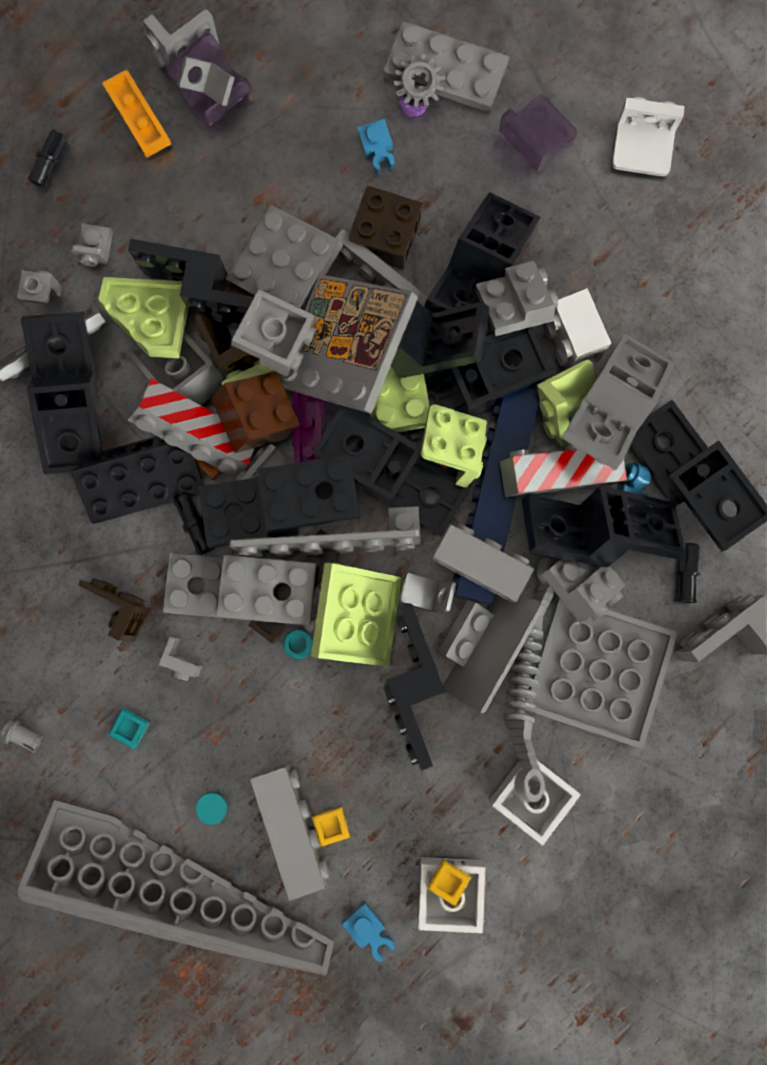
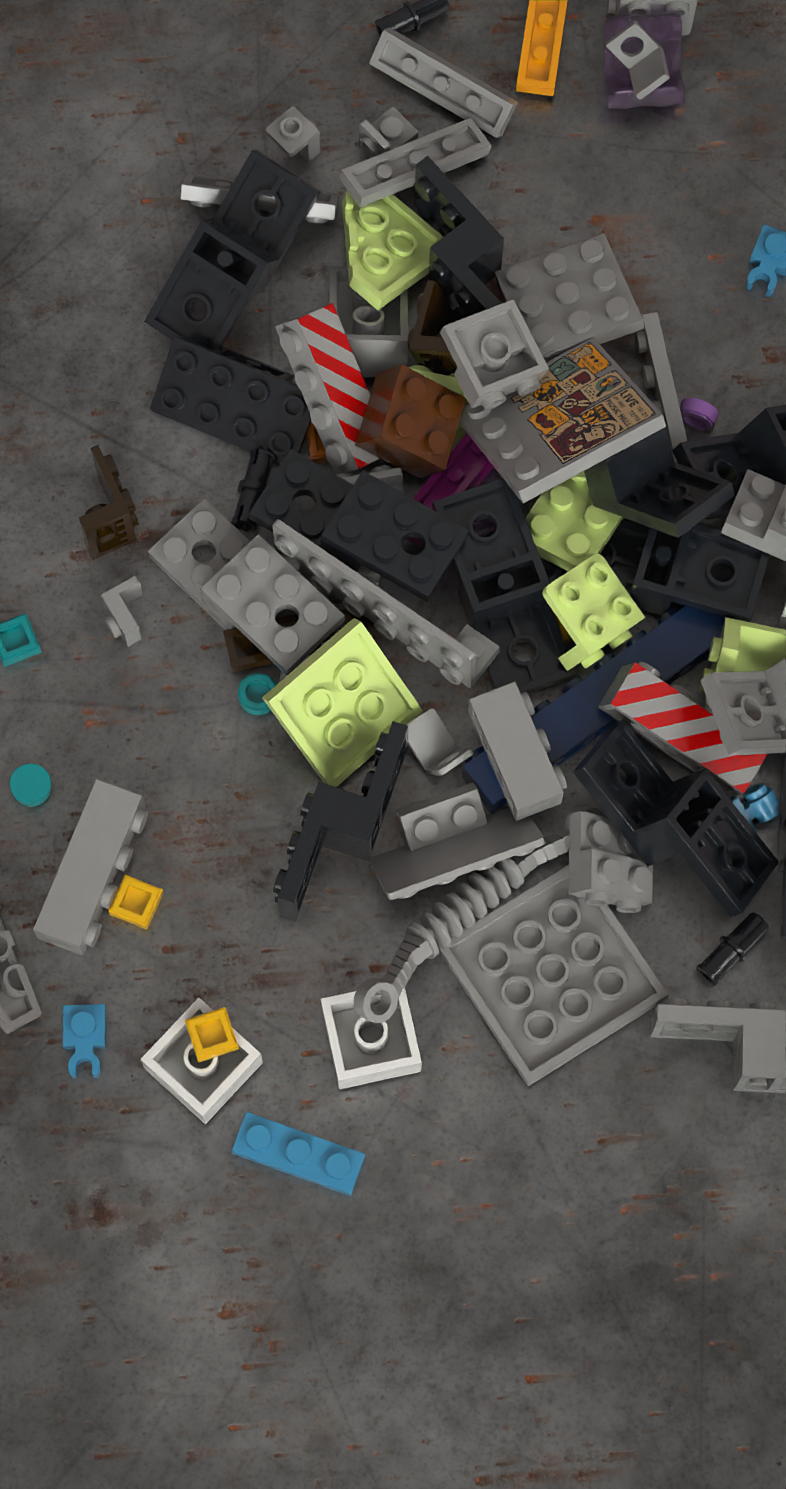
camera: 35 degrees right, 10 degrees down
dark brown bracket [349,186,423,270] -> none
none -> dark azure plate [232,1112,366,1196]
none -> light grey plate [340,118,491,208]
none -> light grey plate [369,27,518,138]
none -> medium lavender tile [680,398,719,431]

